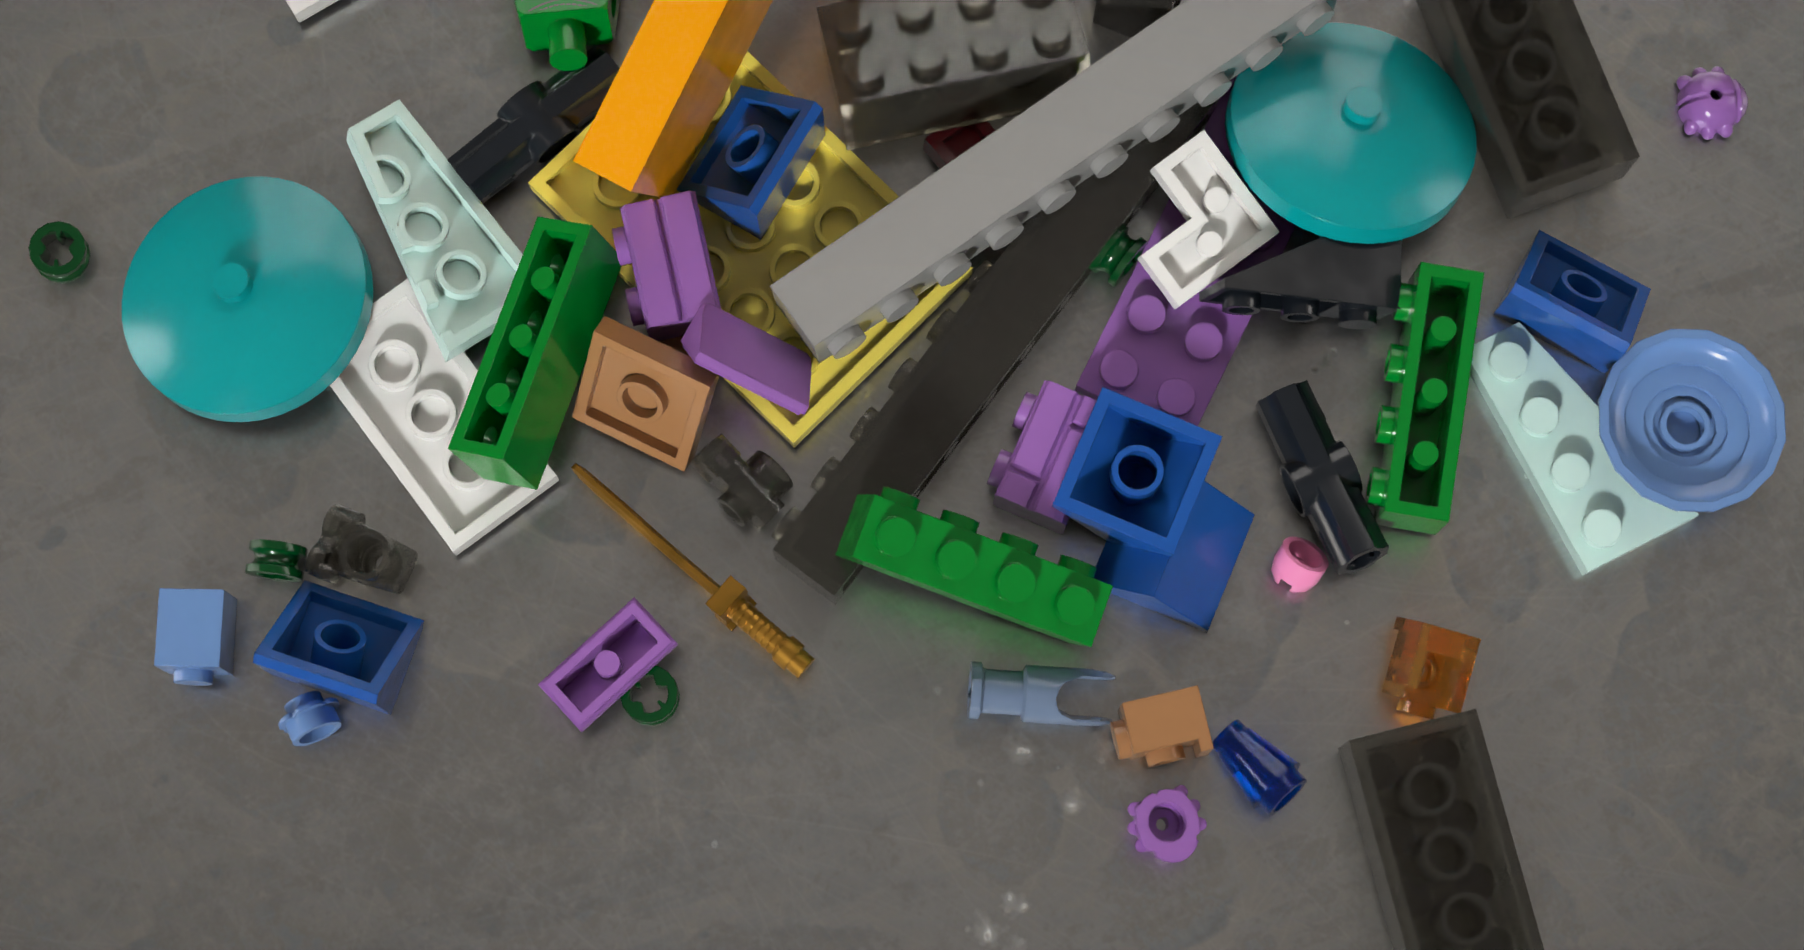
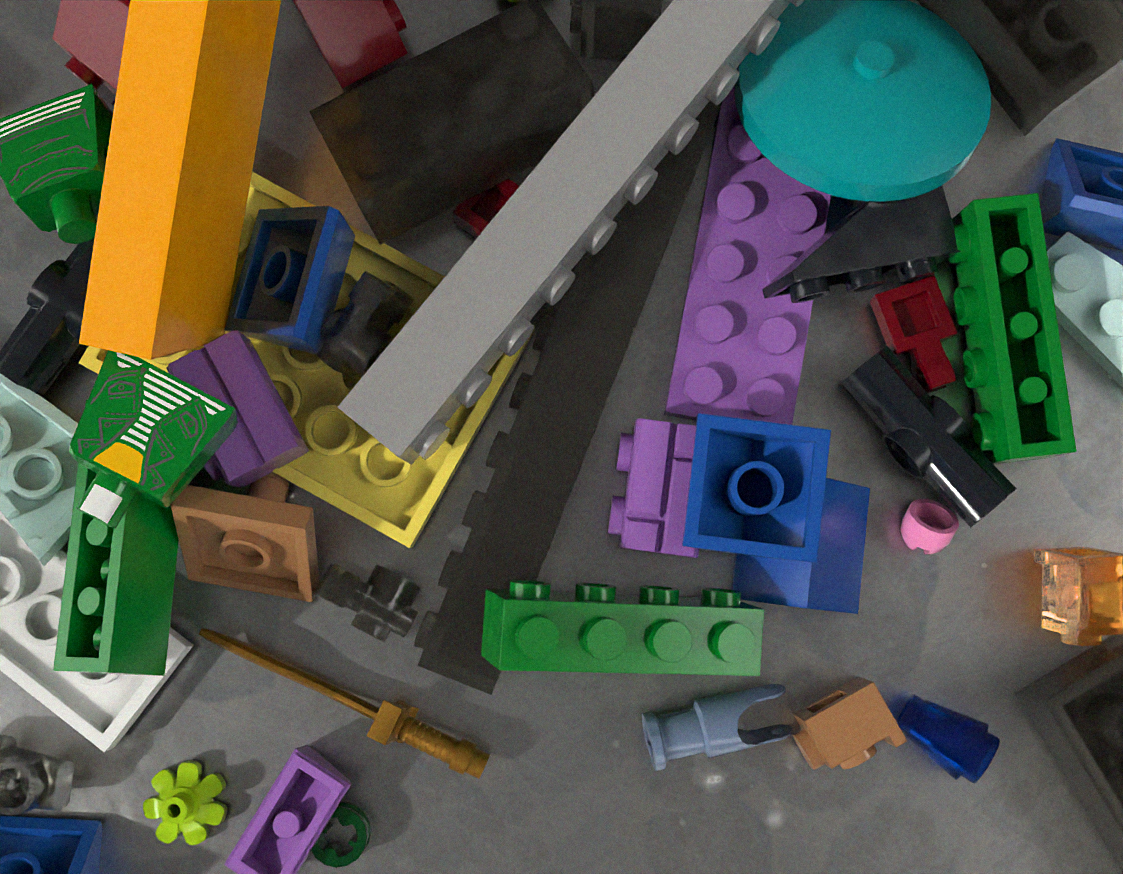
camera: 15 degrees left, 5 degrees up
medium lavender slope [681,303,812,415] -> none
dark green bush [1089,223,1148,287] -> none
medium lavender animal [1127,785,1207,863] -> none
white plate [1137,130,1279,309] -> none
none -> green torso [69,350,238,529]
none -> lime plant [143,760,227,845]
none -> clear smoke plate [317,271,414,378]
none -> dark red plate [870,275,957,394]

